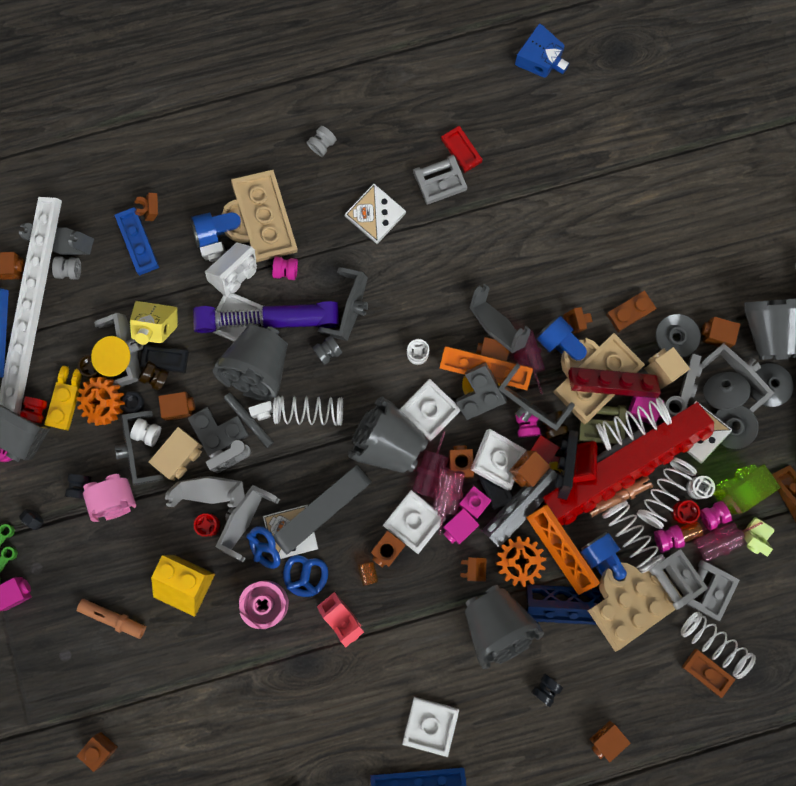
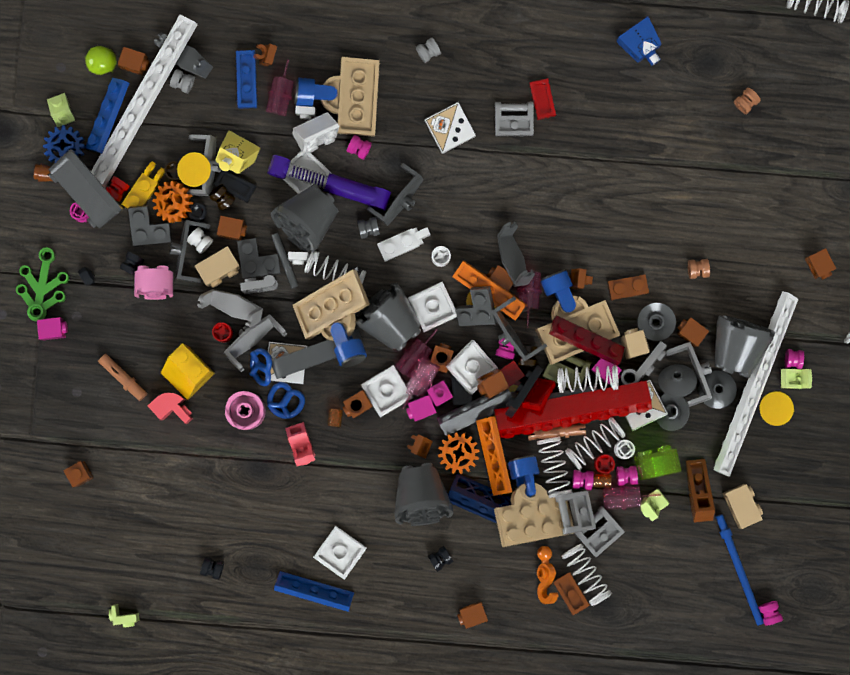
camera: 20 degrees right, 5 degrees up
none -> dark grey plate [128,205,172,246]
none -> coral brick [148,393,193,424]
none -> clear pink piece [266,59,294,117]
none -> tan plate [293,269,370,368]
none -> white hinge [377,227,430,262]
none -> orange piece [537,546,558,604]
none -> nougat wheel [688,259,710,279]
none -> nougat wheel [734,88,761,114]

